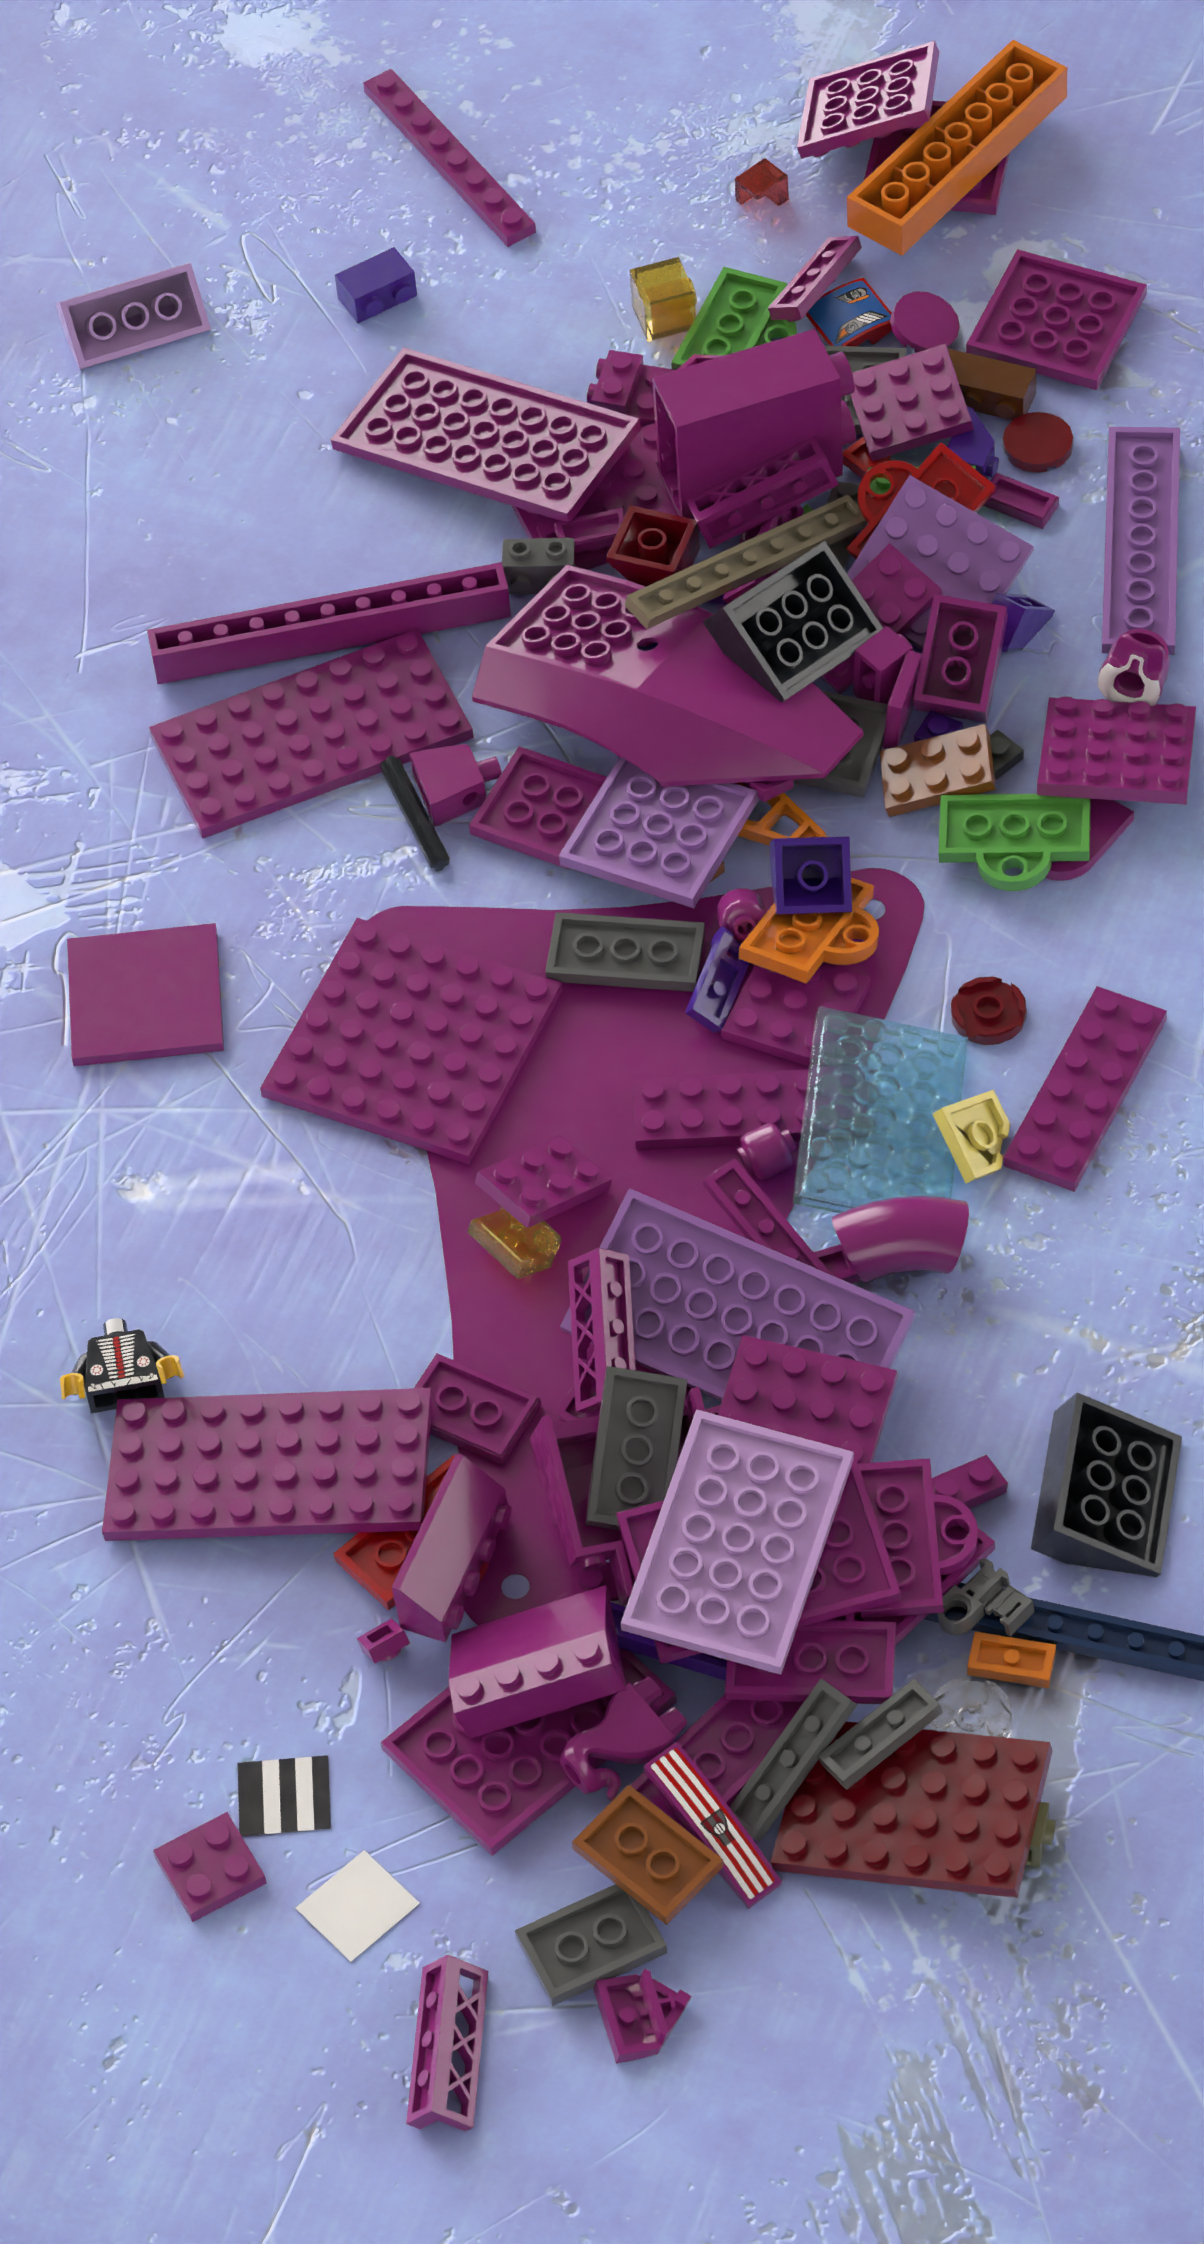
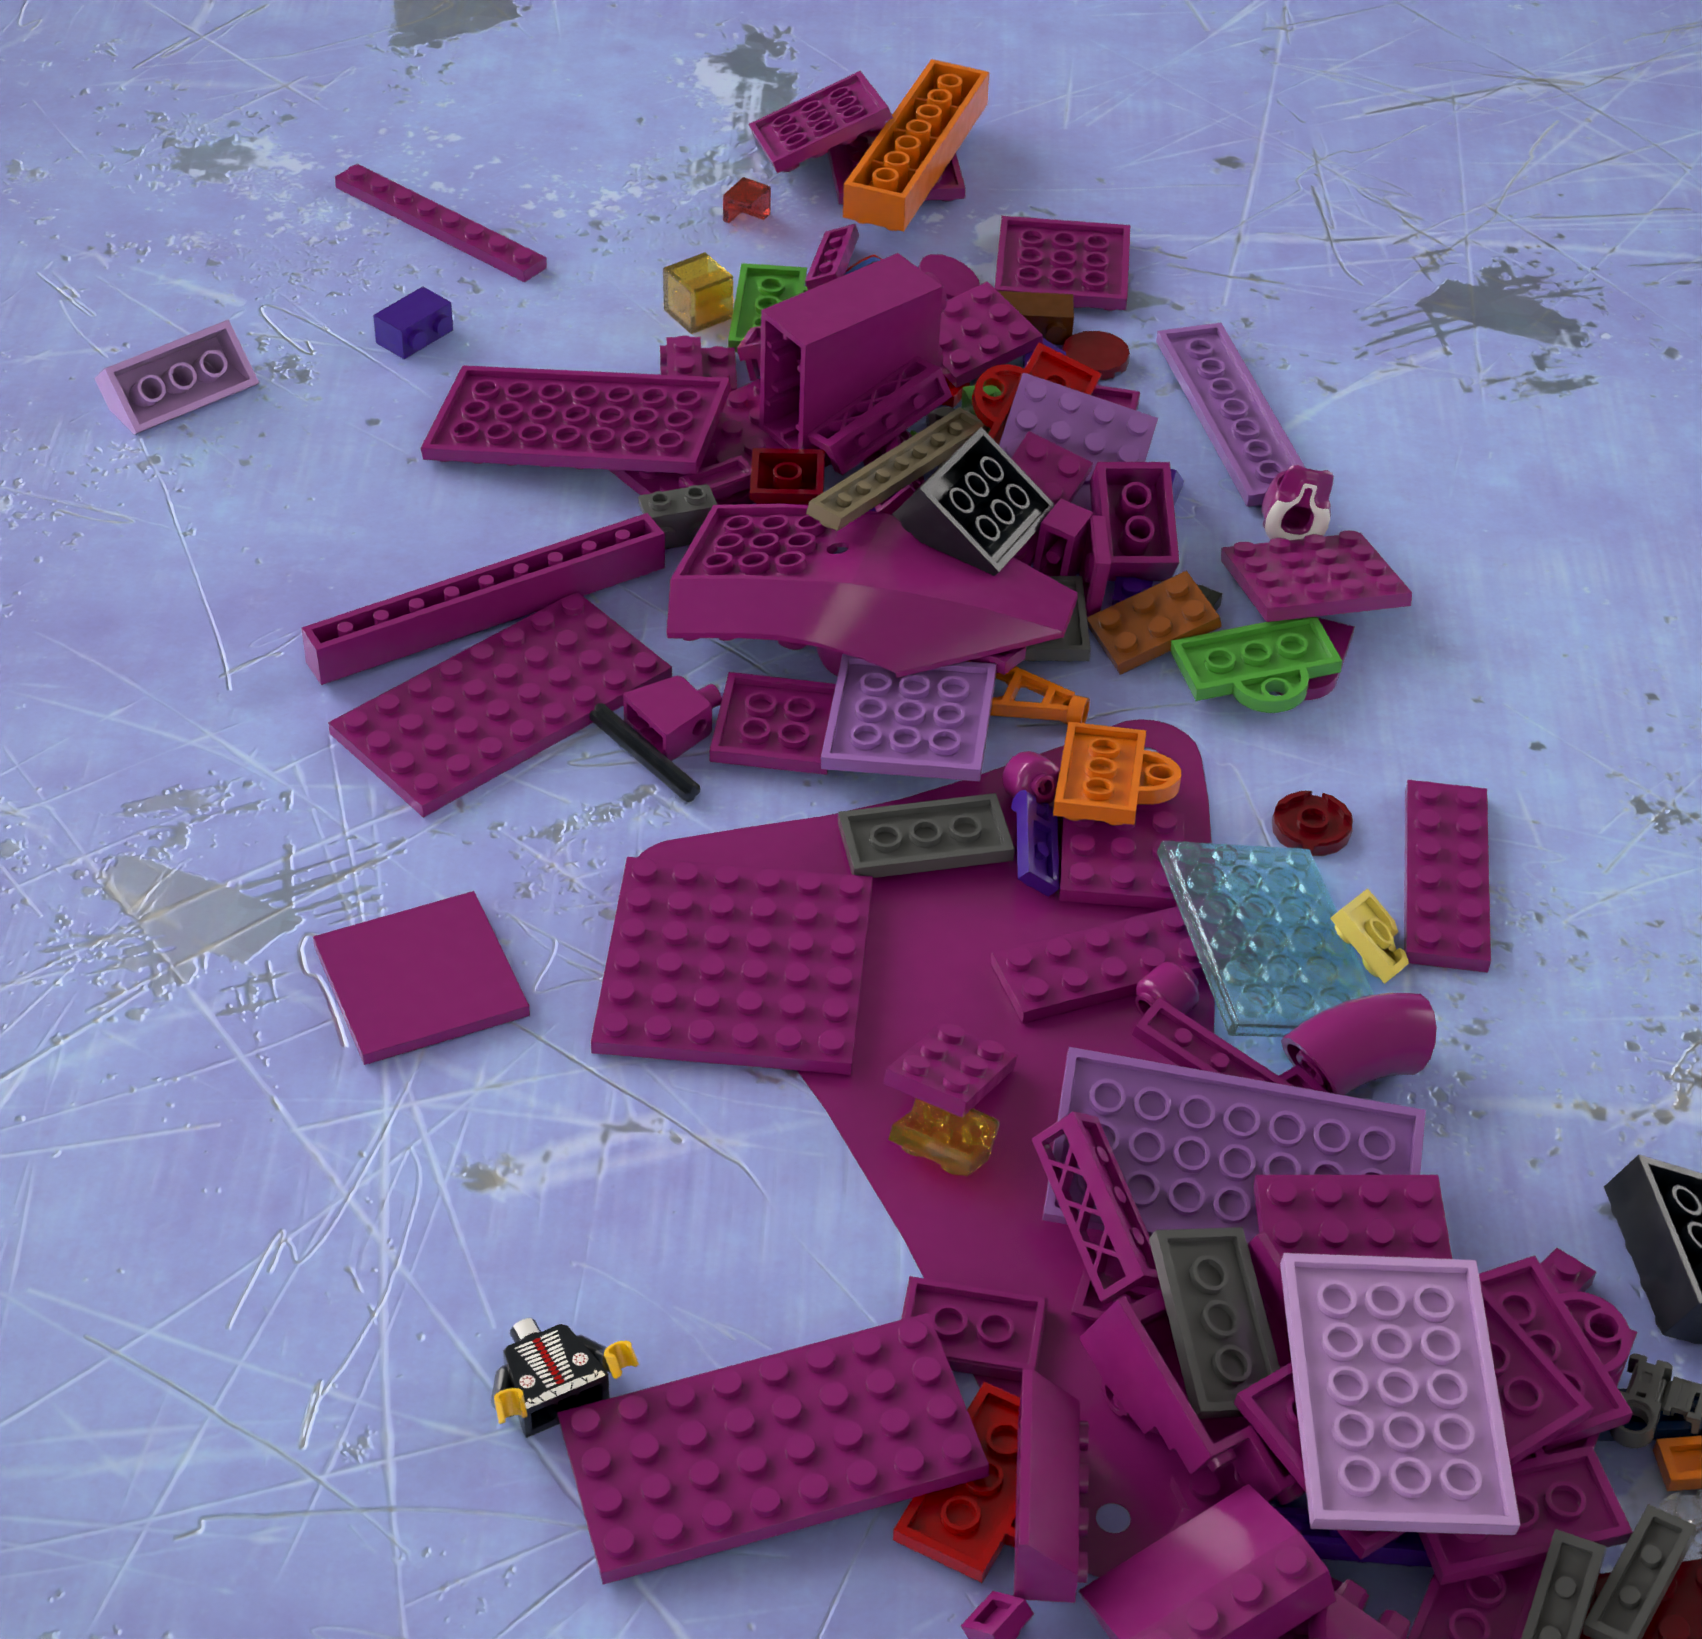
camera: 25 degrees left, 10 degrees down
dark purple slope [770,836,852,915] -> none

